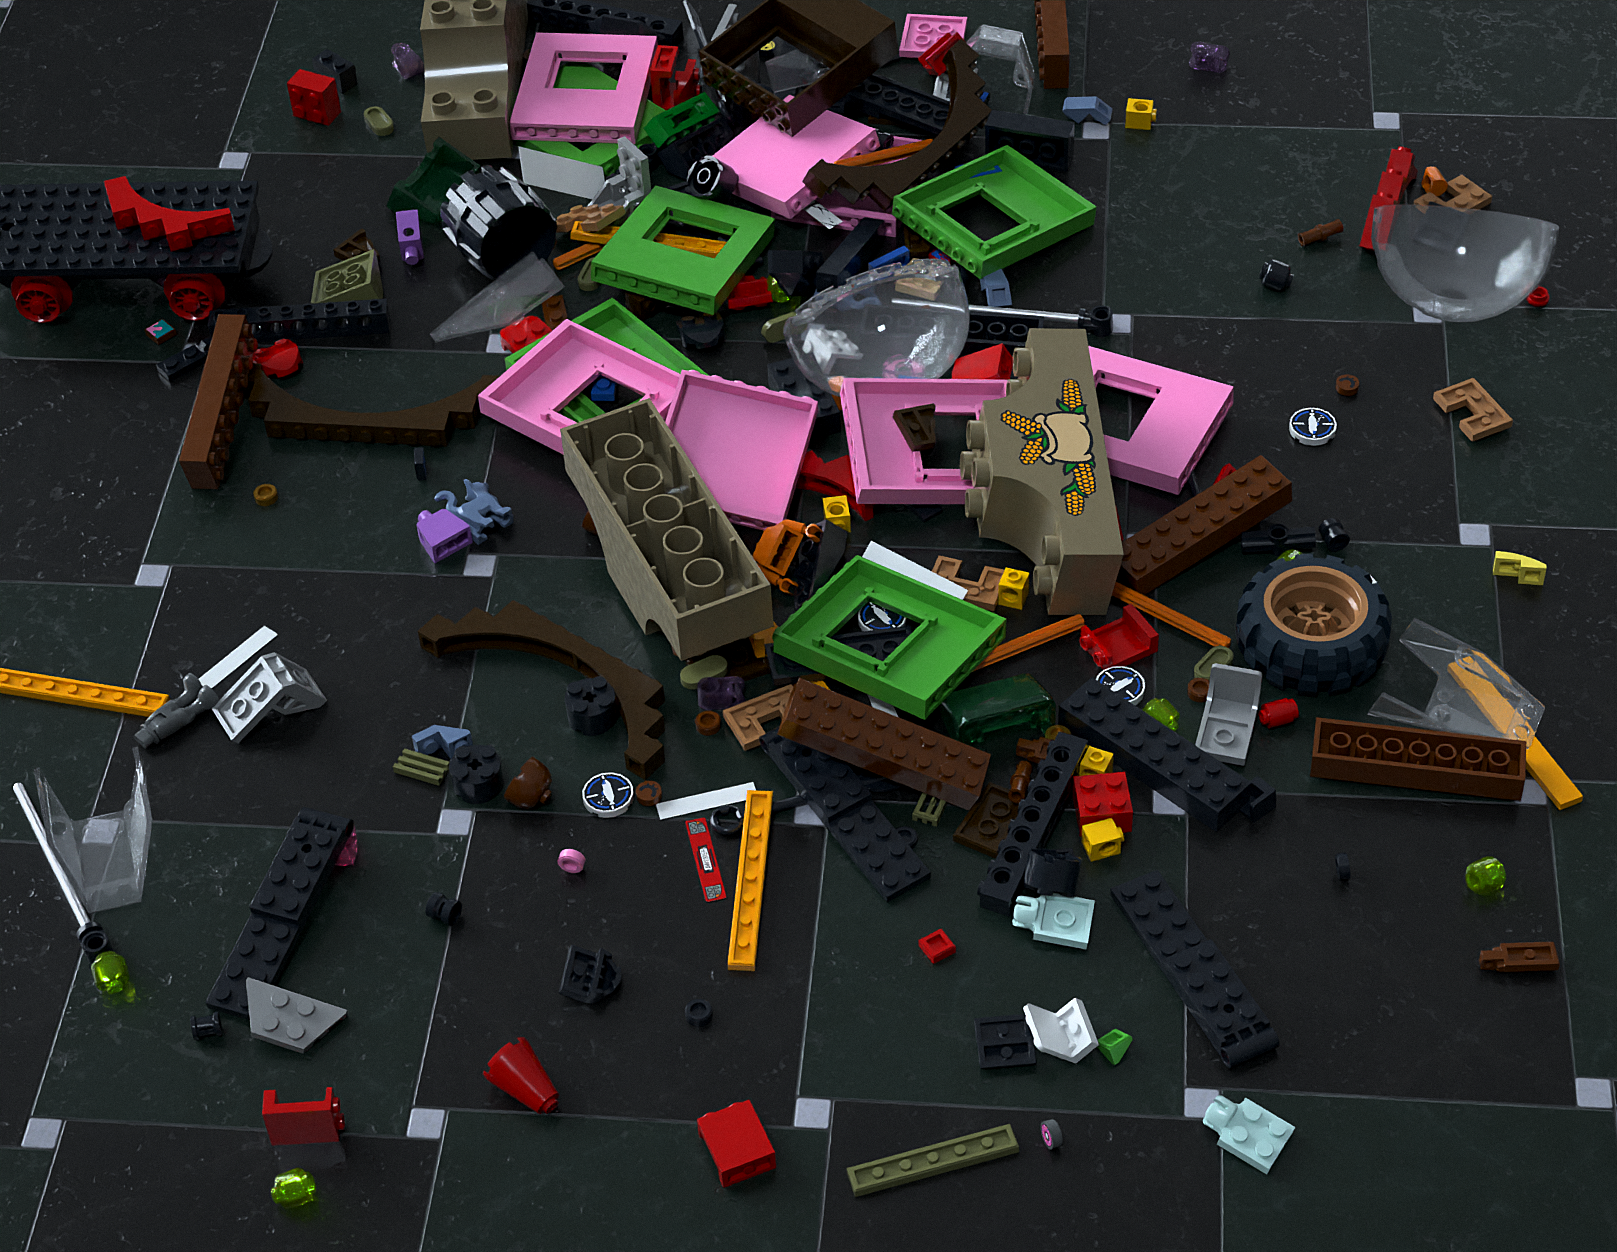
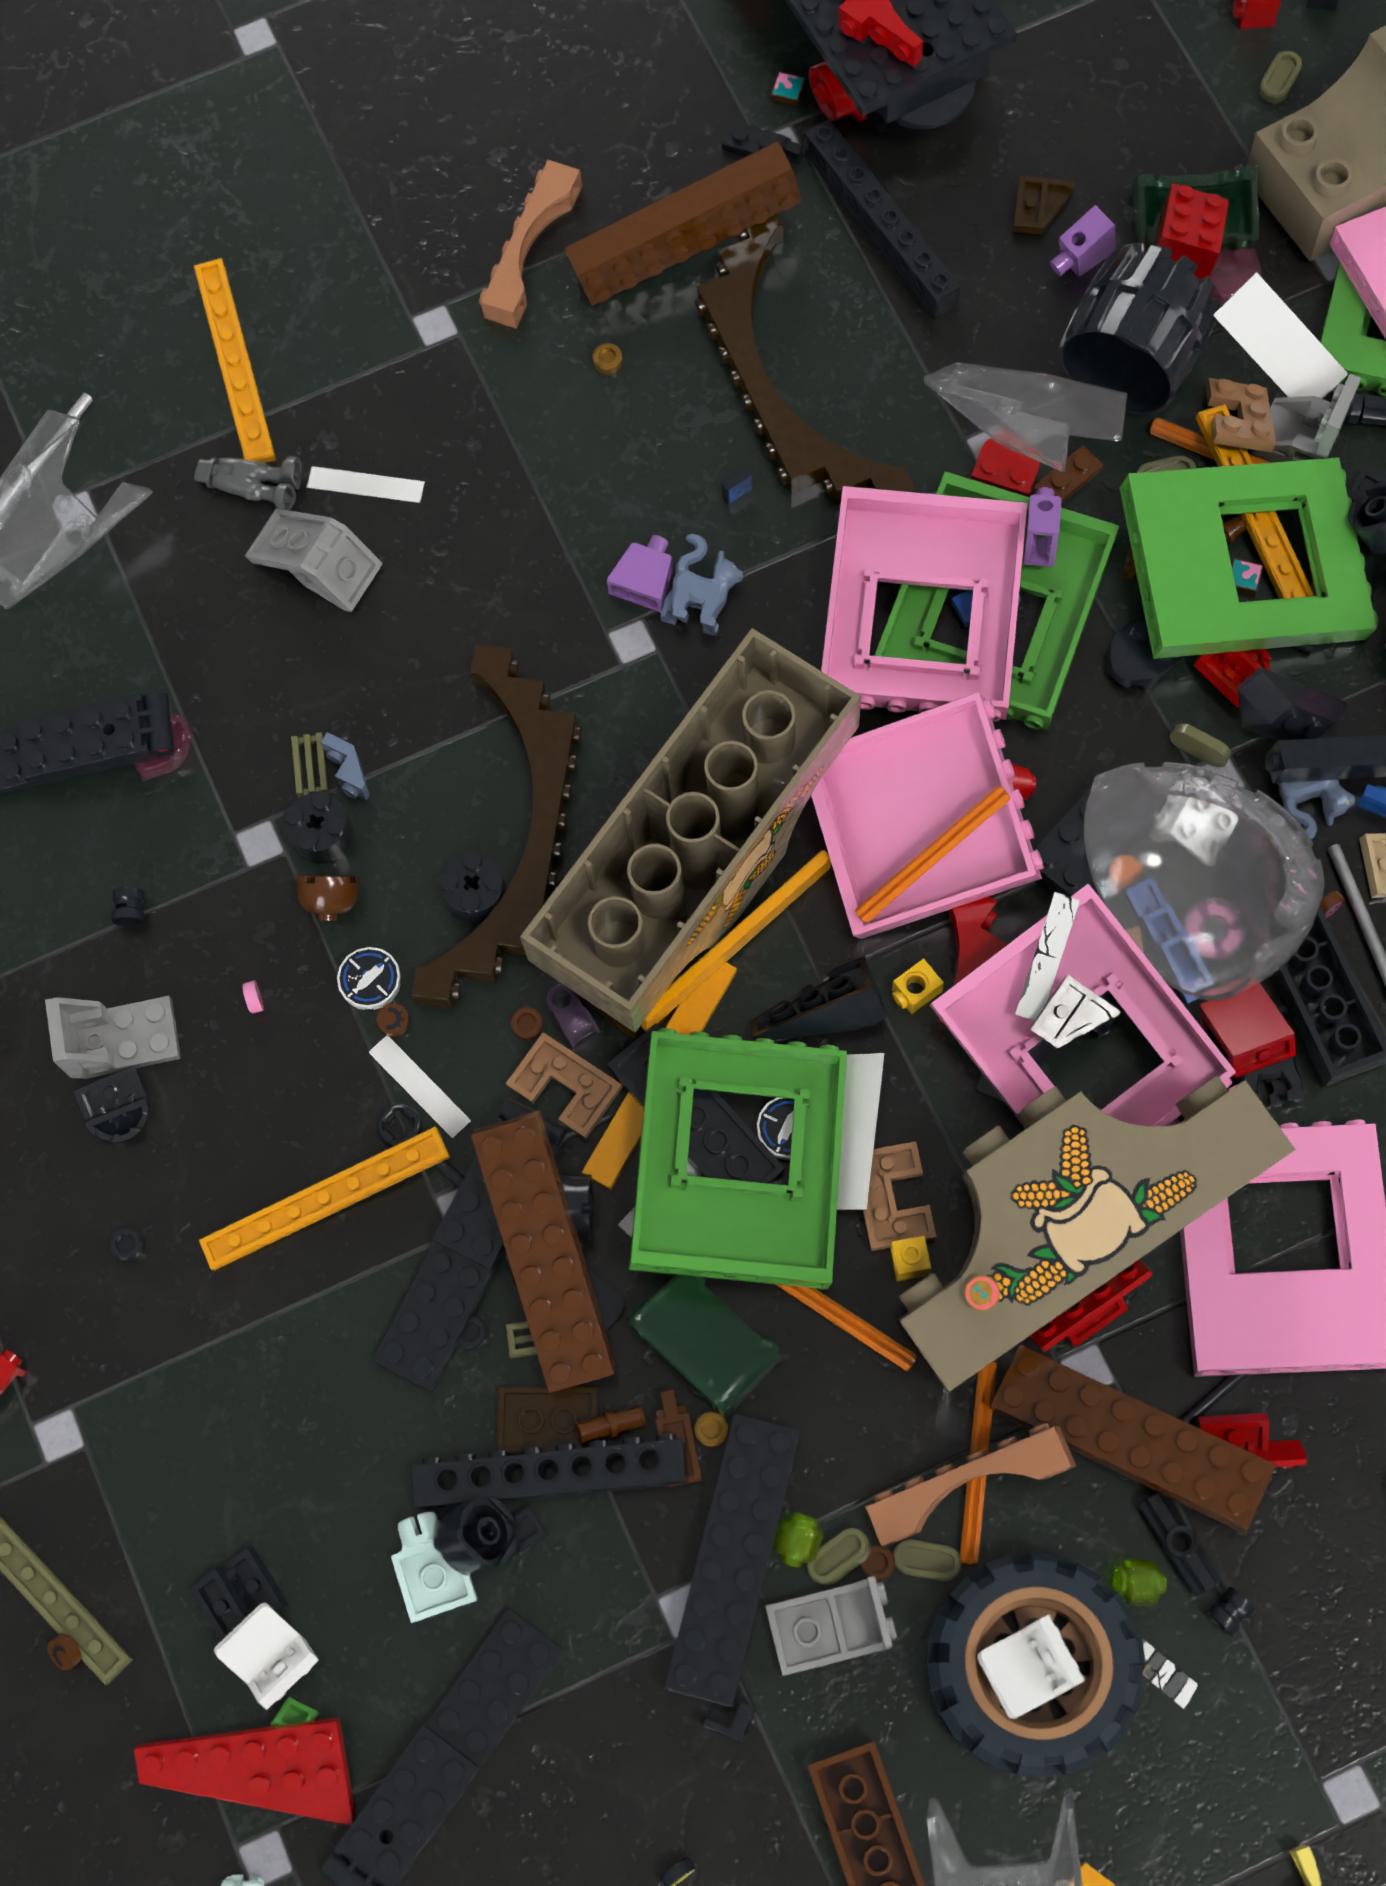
camera: 65 degrees right, 25 degrees up
red slope [252,339,303,378] -> none
olive slope [311,249,383,304] -> none
sticker [685,818,726,902] -> none
orange torso [752,519,823,596] -> none
red tile [919,929,956,964] -> none
dark grey tile [1040,1119,1063,1149] -> none
red brick [1073,772,1133,836] -> none
red panel [1079,603,1159,670] -> none
yellow brick [1079,746,1113,776] -> none
yellow brick [1081,818,1124,862] -> none
tile [1096,666,1145,706] -> none
red brick [1258,698,1299,729] -> none
none -> light grey bracket [45,996,181,1079]
none -> reddish brown tile [47,1634,81,1671]
none -> red wing [134,1717,356,1825]
none -> nougat arch [479,160,582,328]
none -> olive tile [807,1528,871,1585]
none -> orange axle [855,786,1010,923]
none -> nougat arch [866,1423,1076,1546]
none -> pearl gold tile [964,1275,1000,1311]
none -> white bracket [978,1615,1084,1719]
none -> white sticker [1015,892,1080,1020]
none -> medium lavender torso [1023,487,1061,567]
none -> red brick [1155,183,1229,279]

